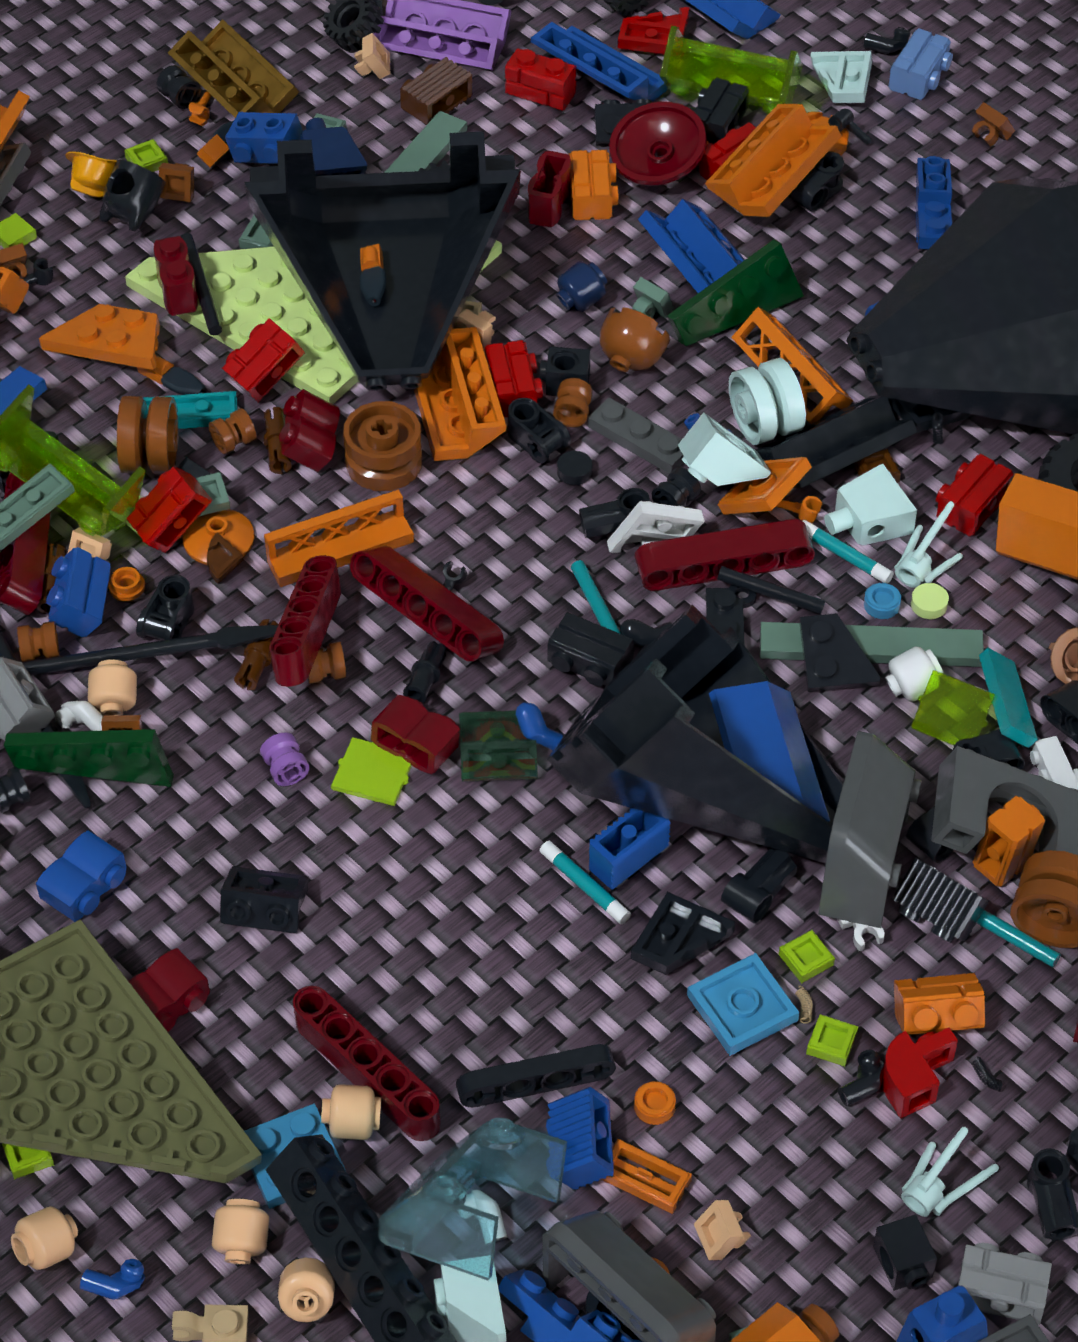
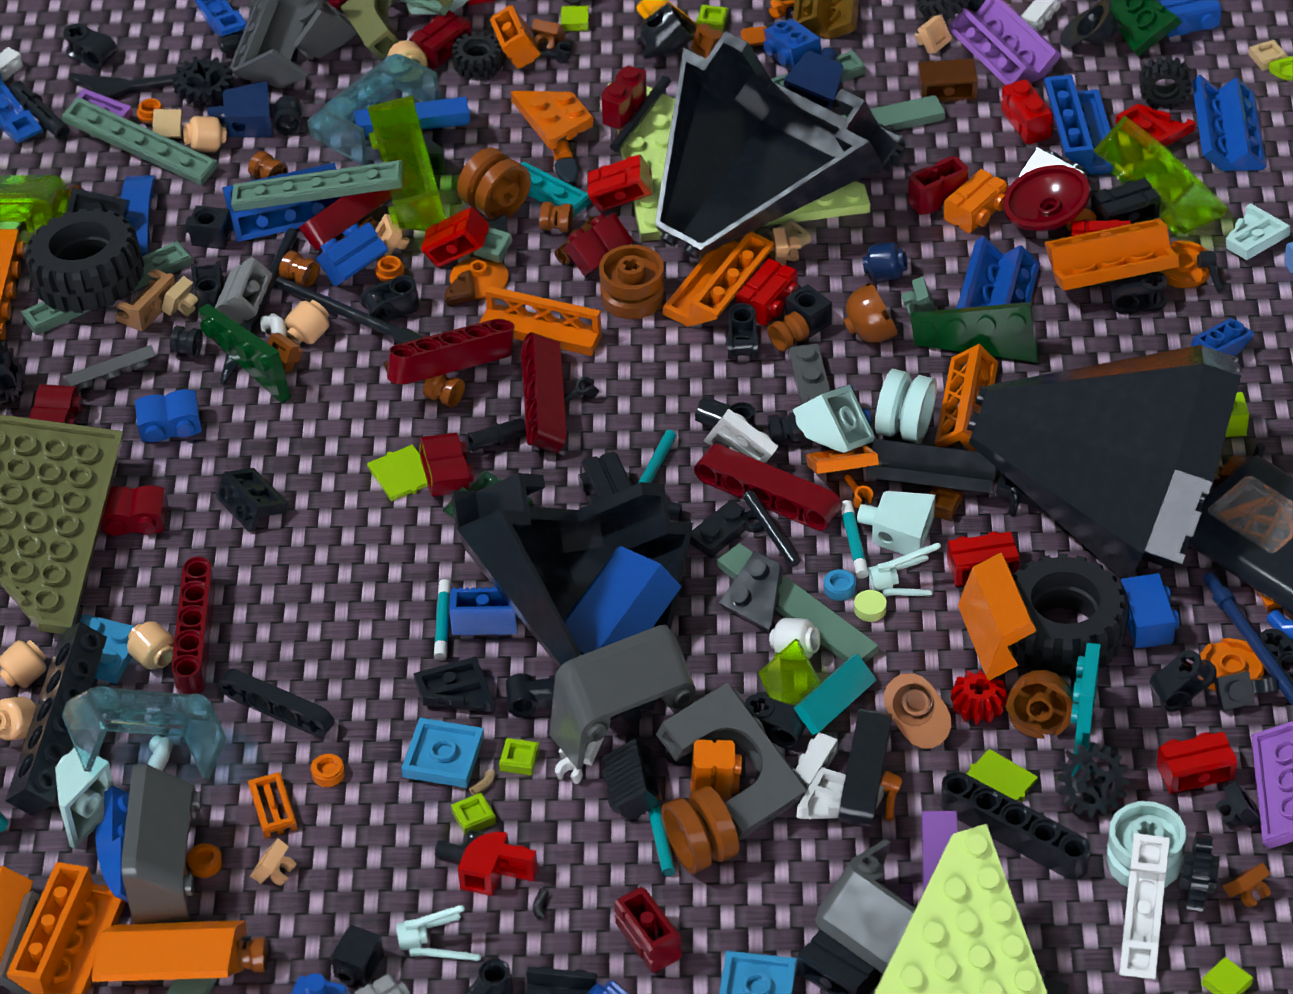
camera: 45 degrees right, 5 degrees down
medium lavender wheel [260,732,309,786] -> none
black piece [360,244,386,306] -> none
blue brick [546,1087,614,1189] -> none
black tile [557,451,592,485] -> none
orange brick [894,973,985,1035] -> none

